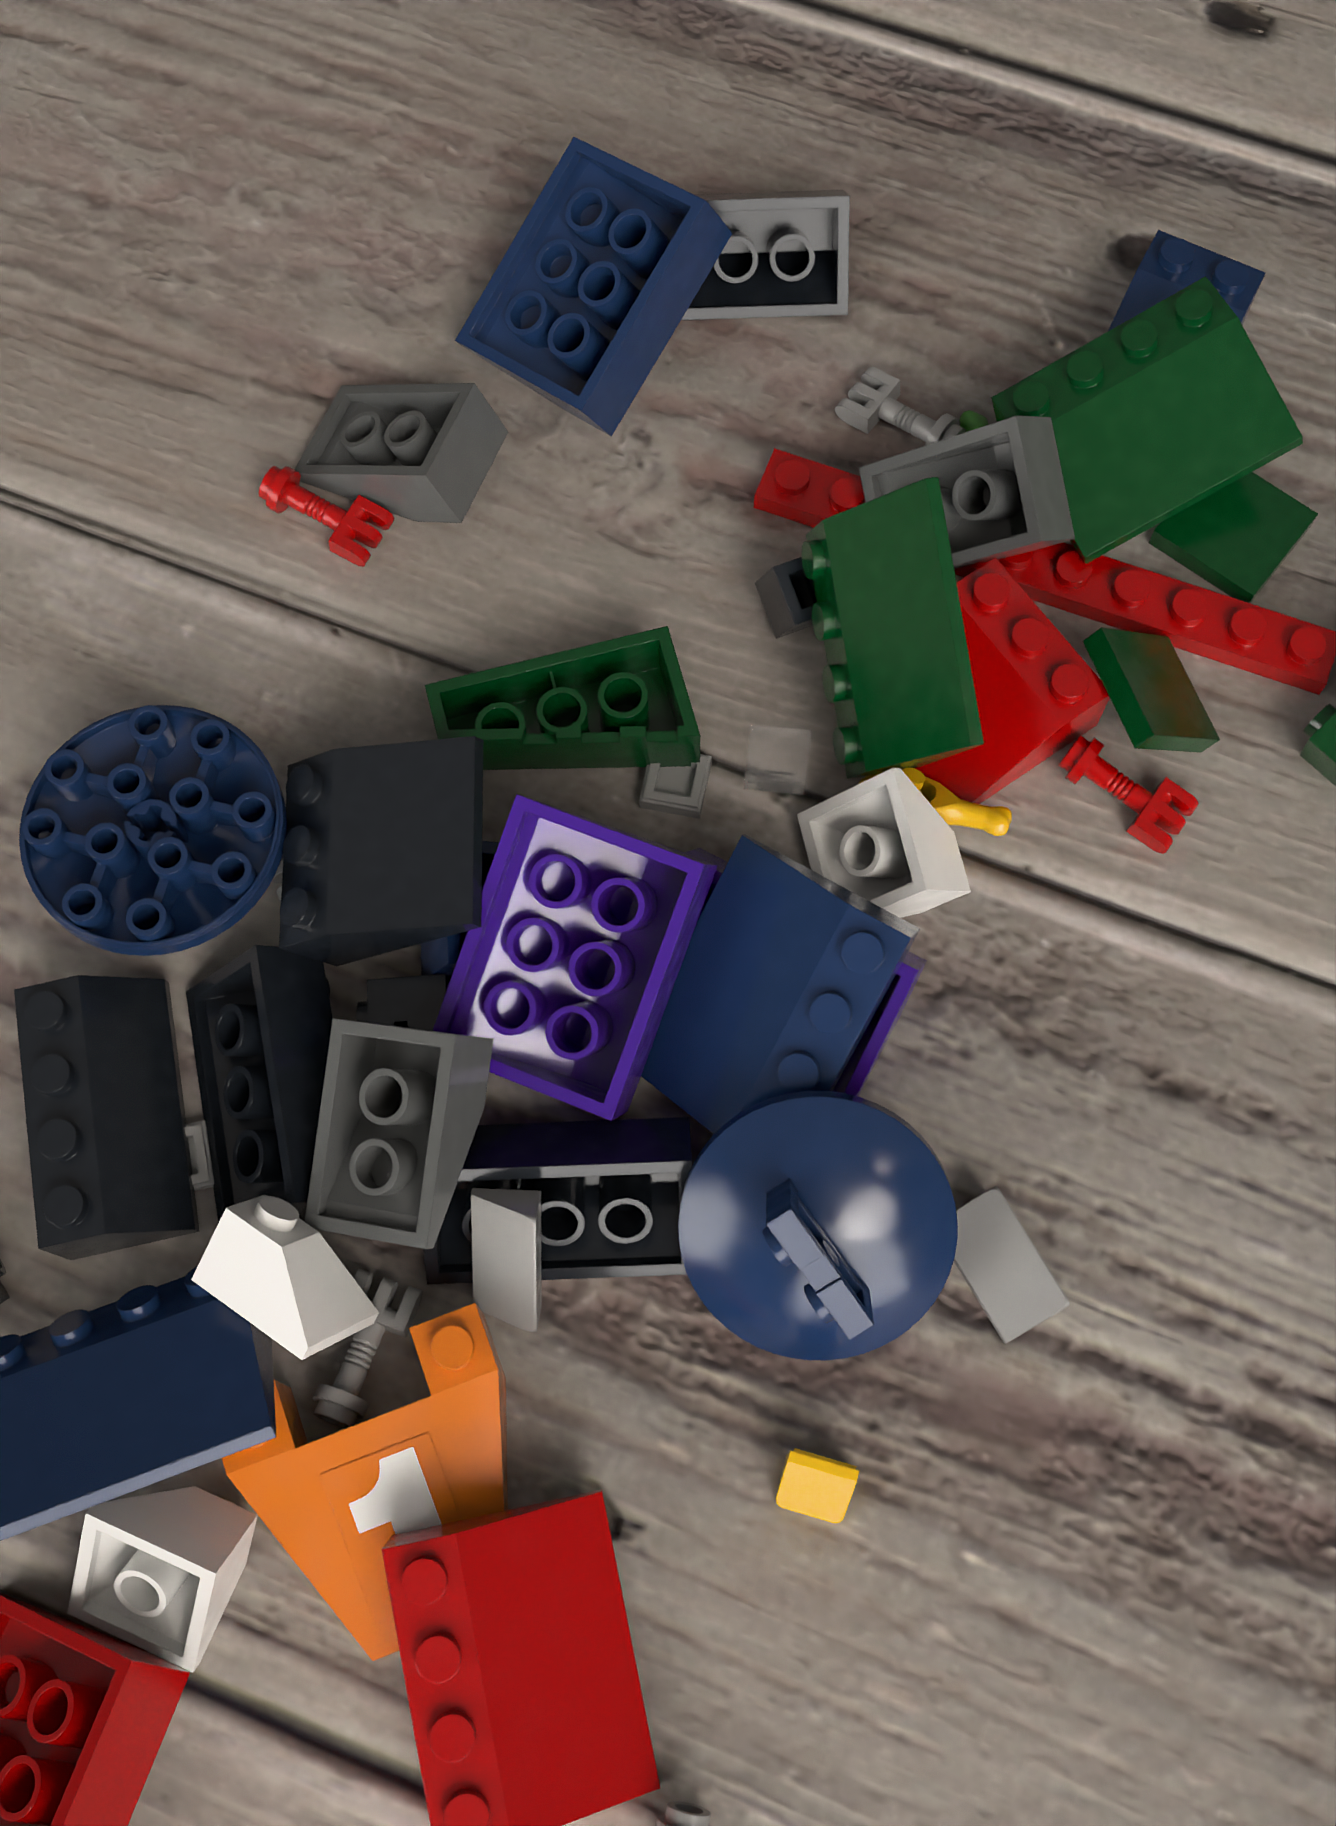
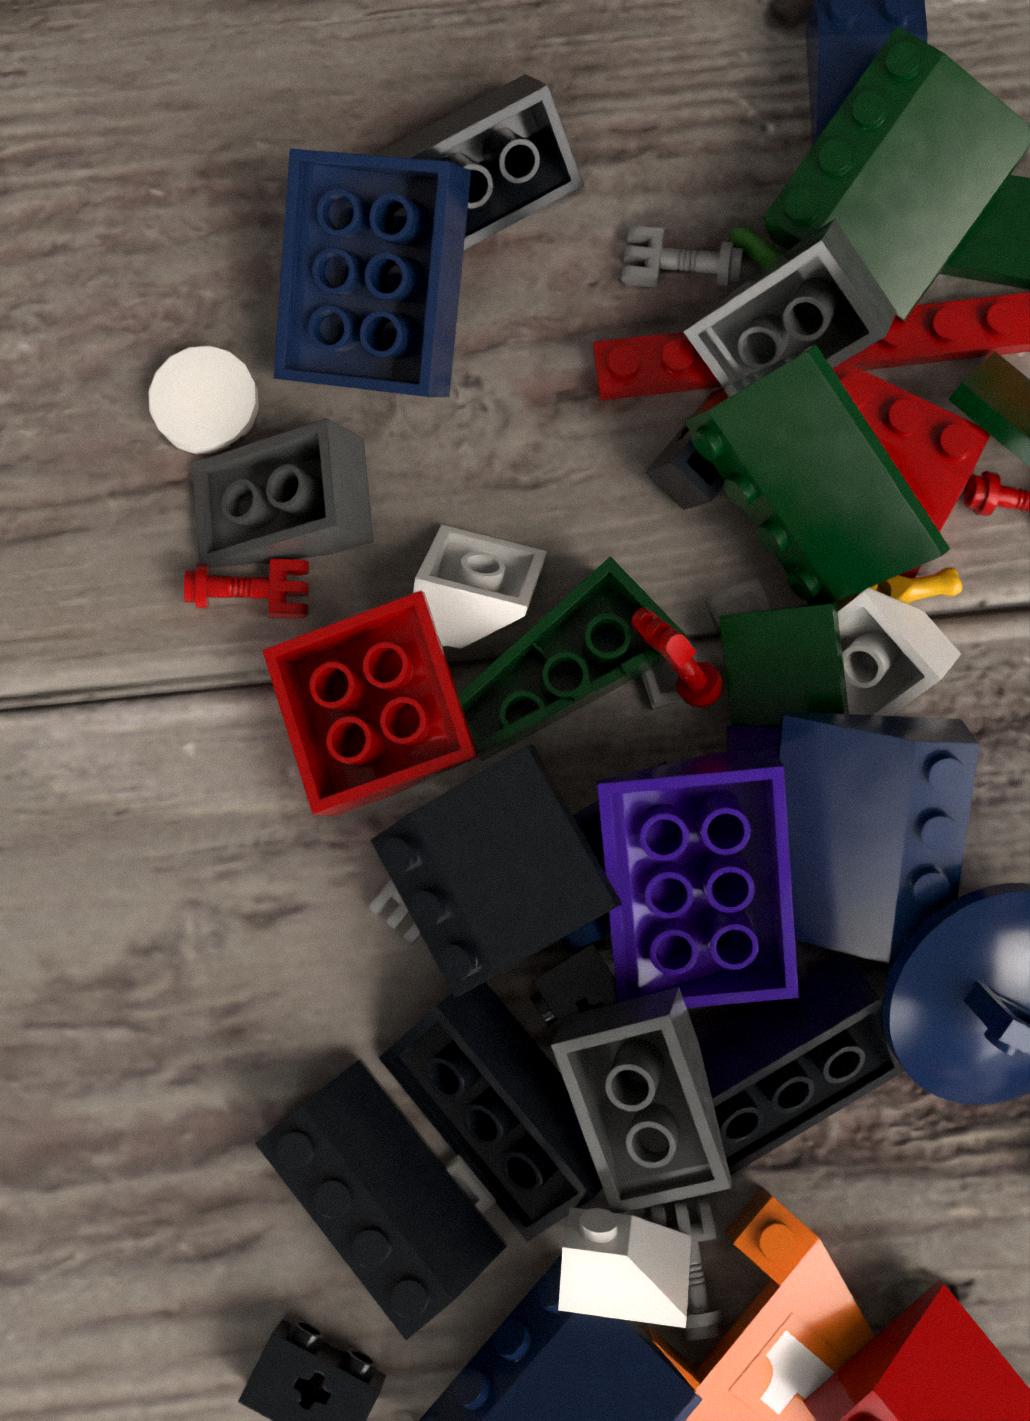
camera: 25 degrees left, 10 degrees up
dark blue bracket [19,705,287,956] -> none
light grey slope [471,1188,542,1332] -> none
none -> white tile [148,346,259,455]
none -> red slope [262,590,478,817]
none -> white slope [413,524,547,649]
none -> red hinge [631,608,722,707]
none -> dark green tile [719,602,849,726]

